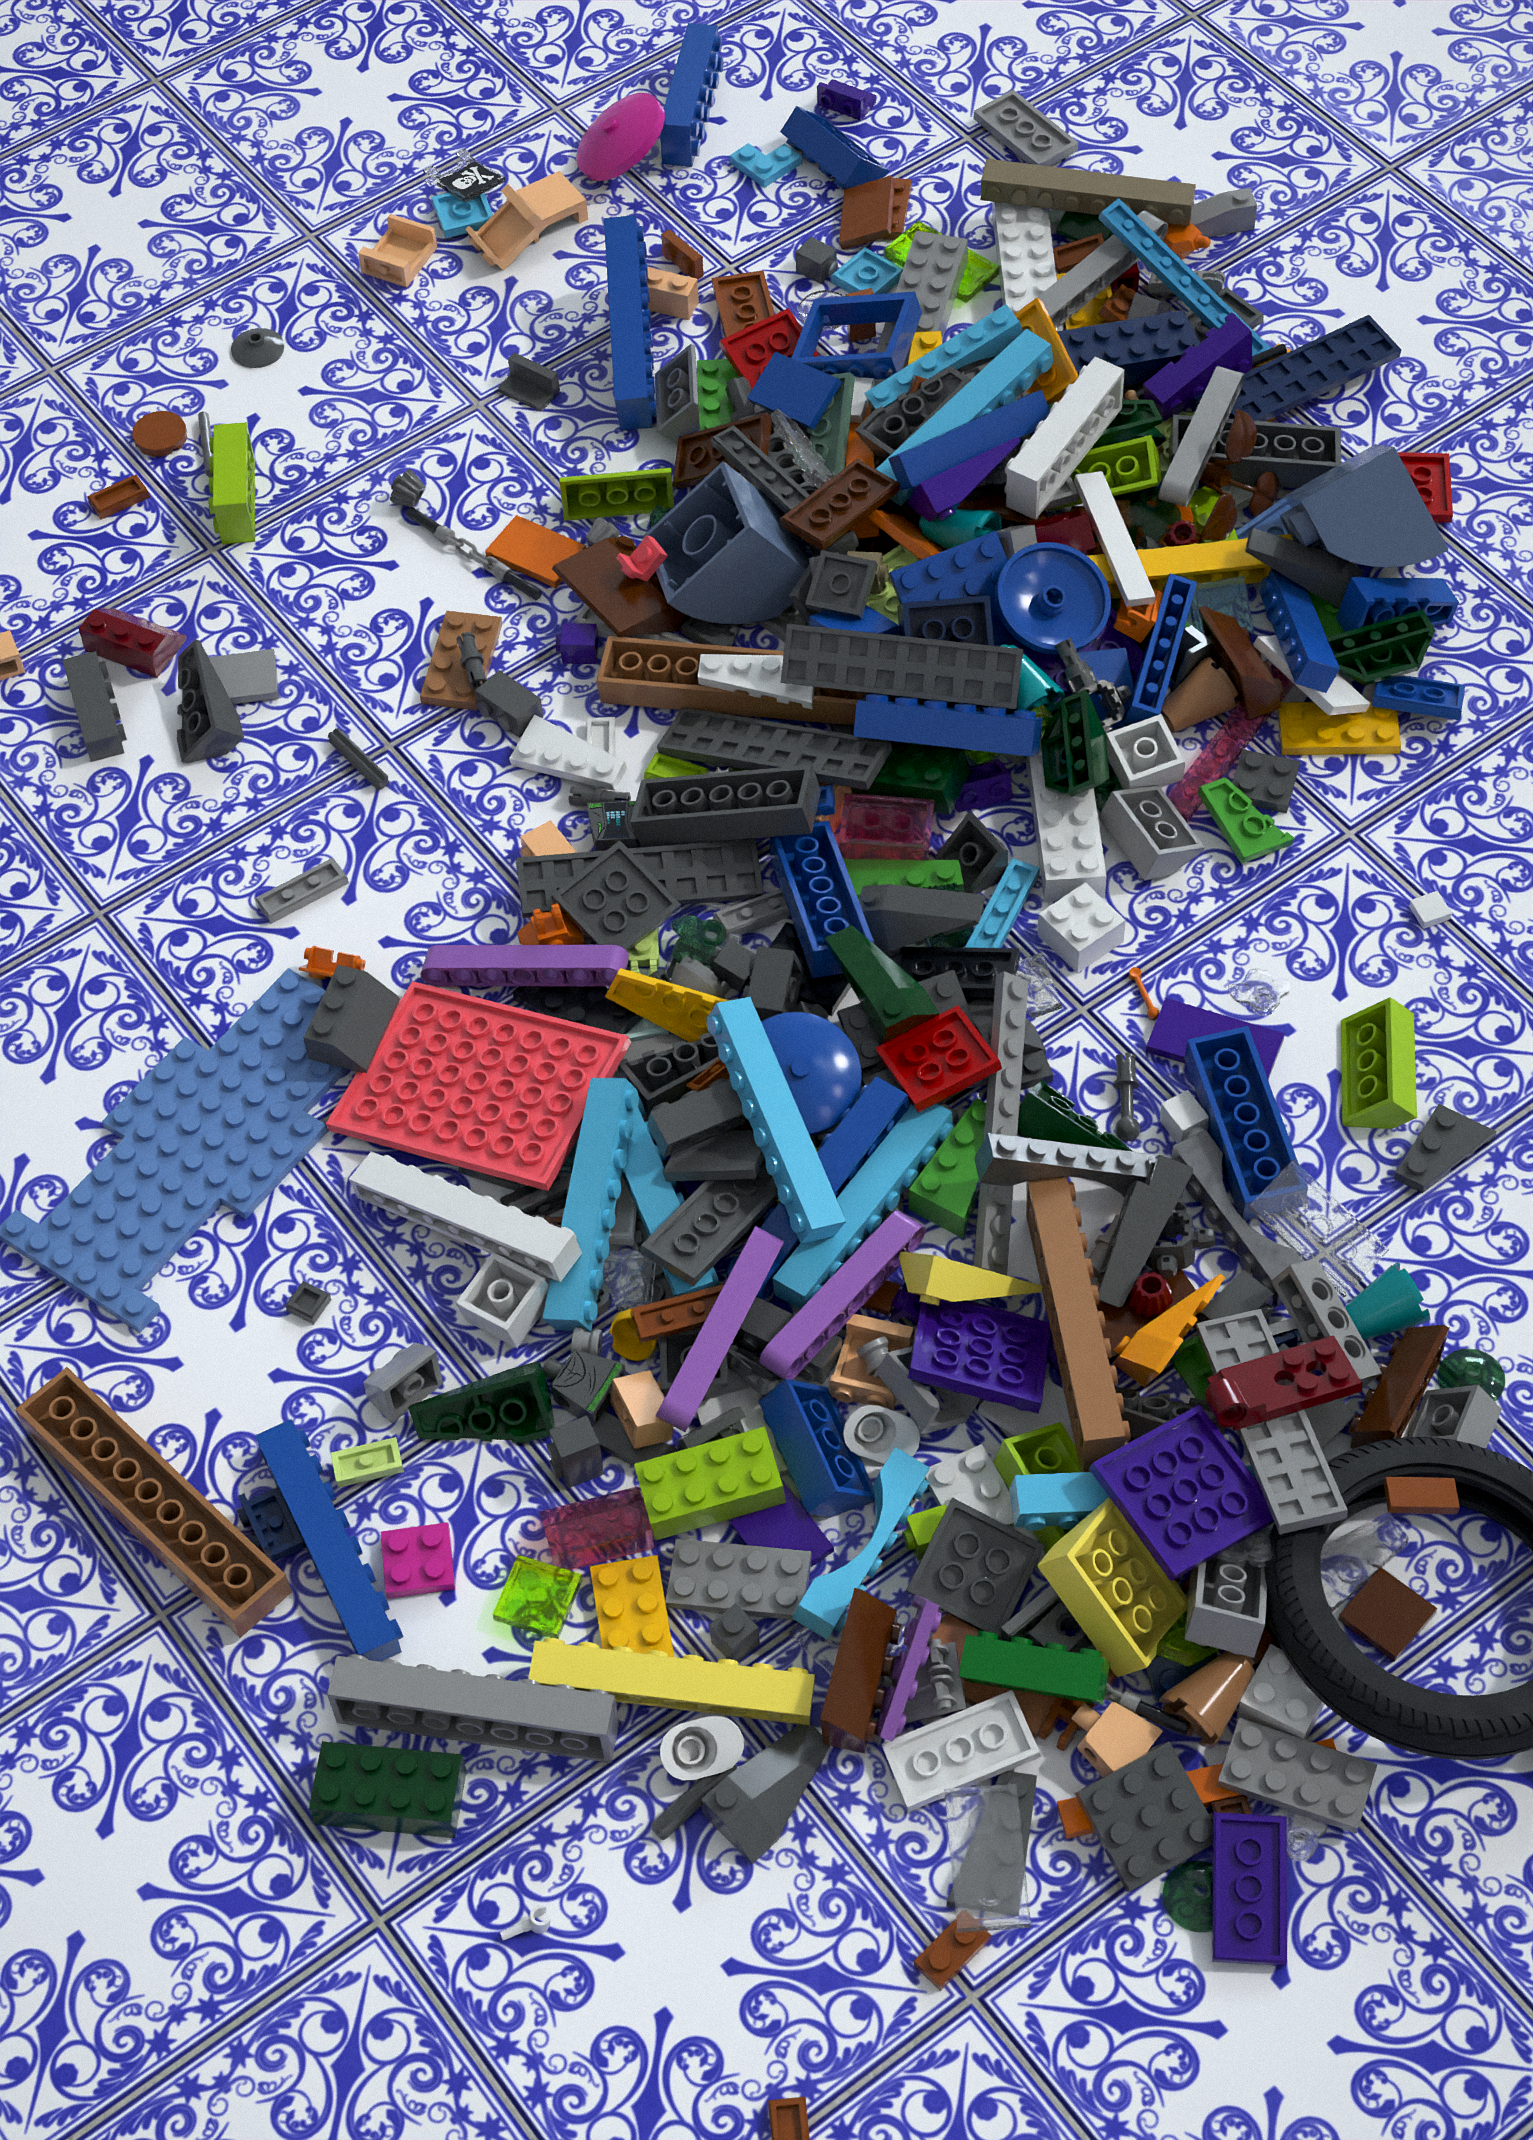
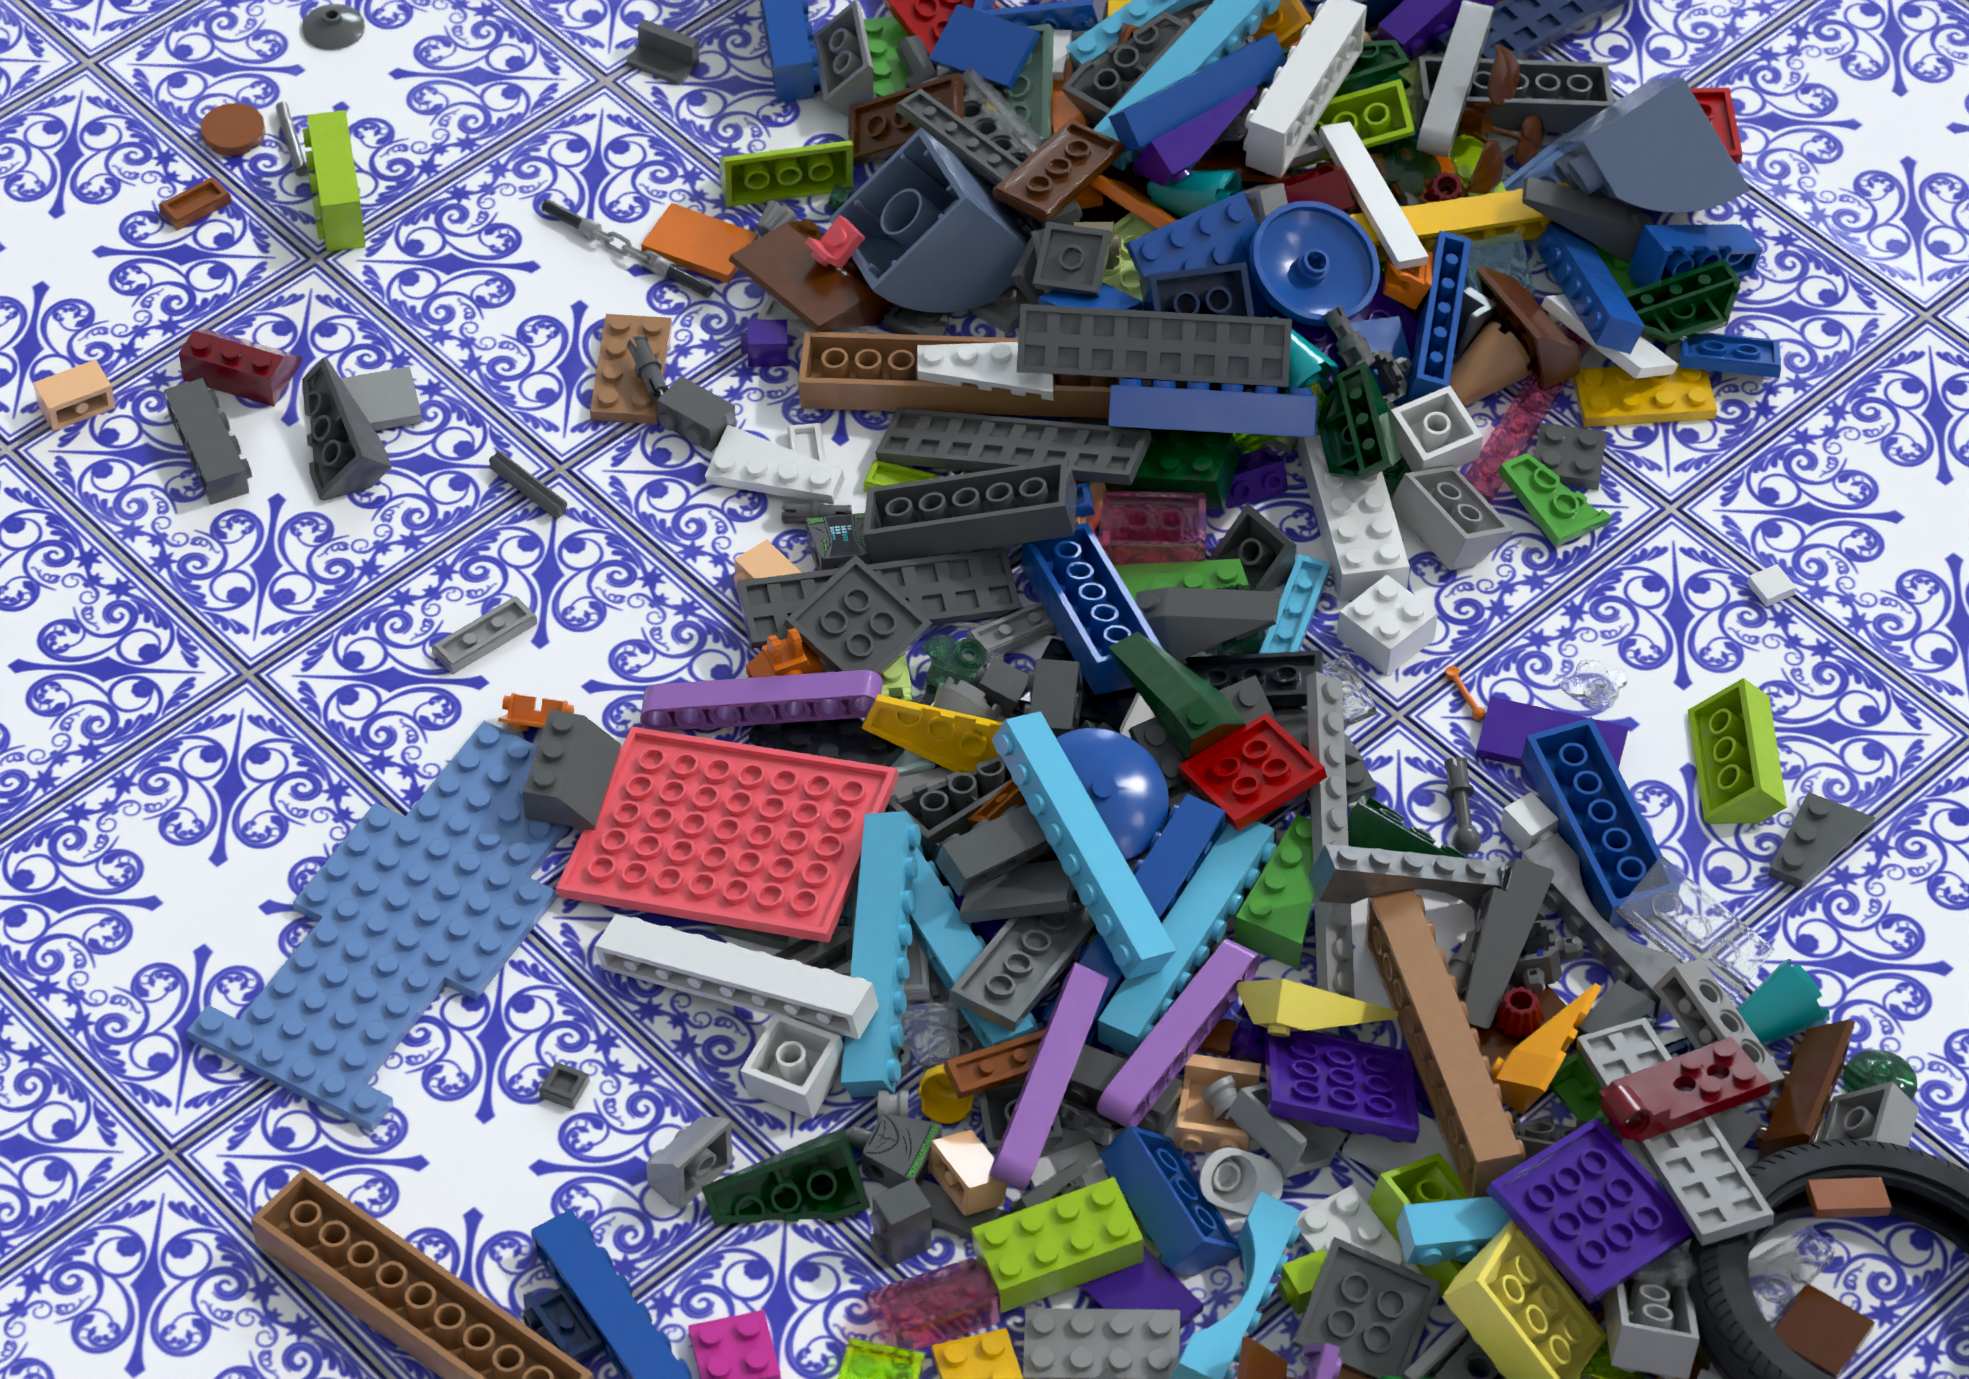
camera: 10 degrees left, 5 degrees down
yellowish green plate [330,1437,404,1488] -> none
dark grey piece [390,469,426,507] -> none

